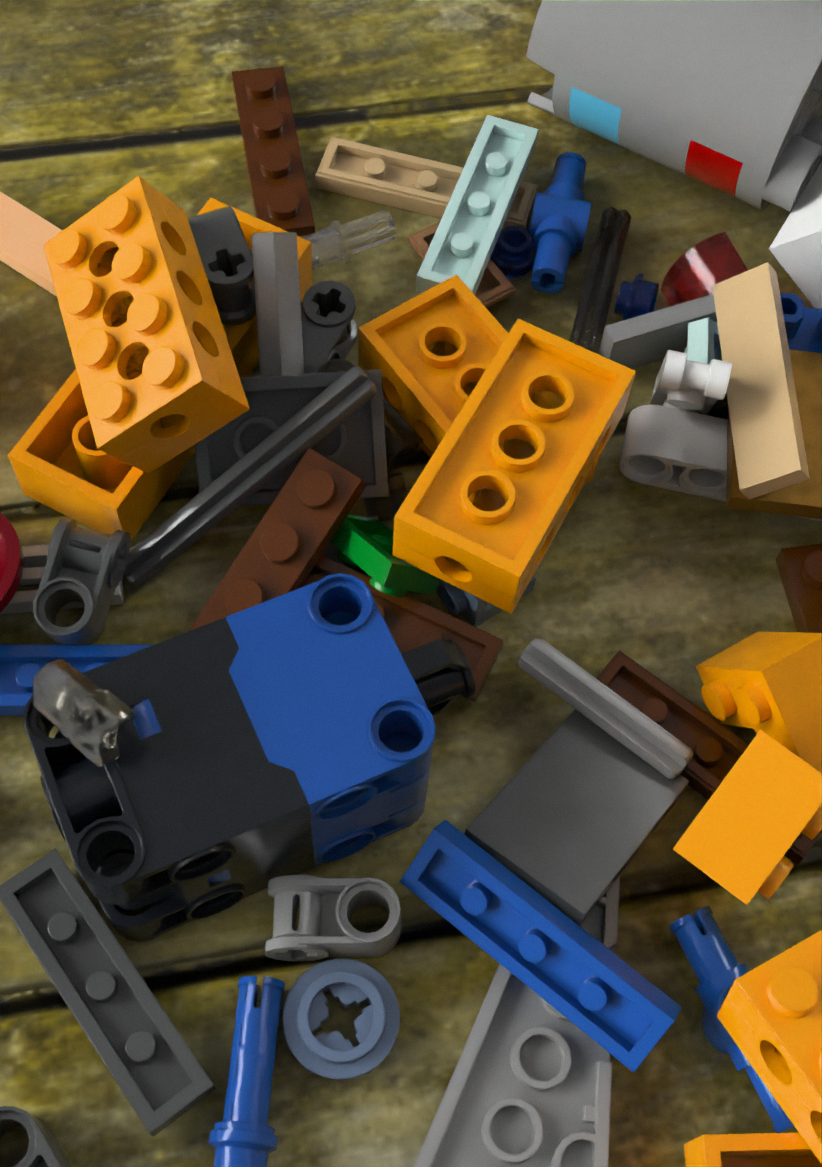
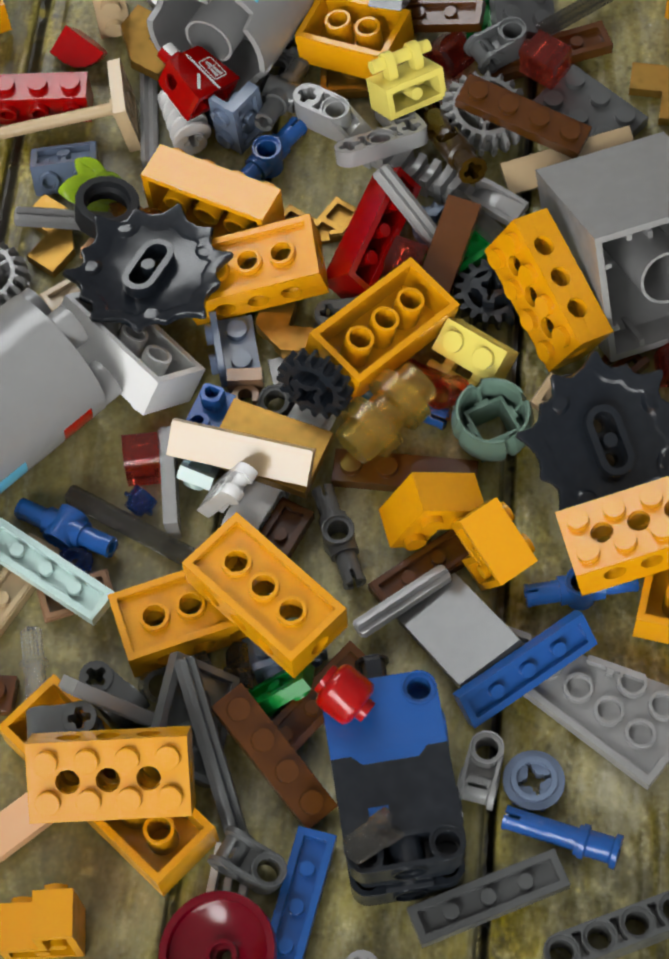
camera: 65 degrees left, 0 degrees up
none -> reddish brown plate [260,497,315,558]
none -> dark grey pin [311,484,367,590]
none -> red head [314,664,375,724]

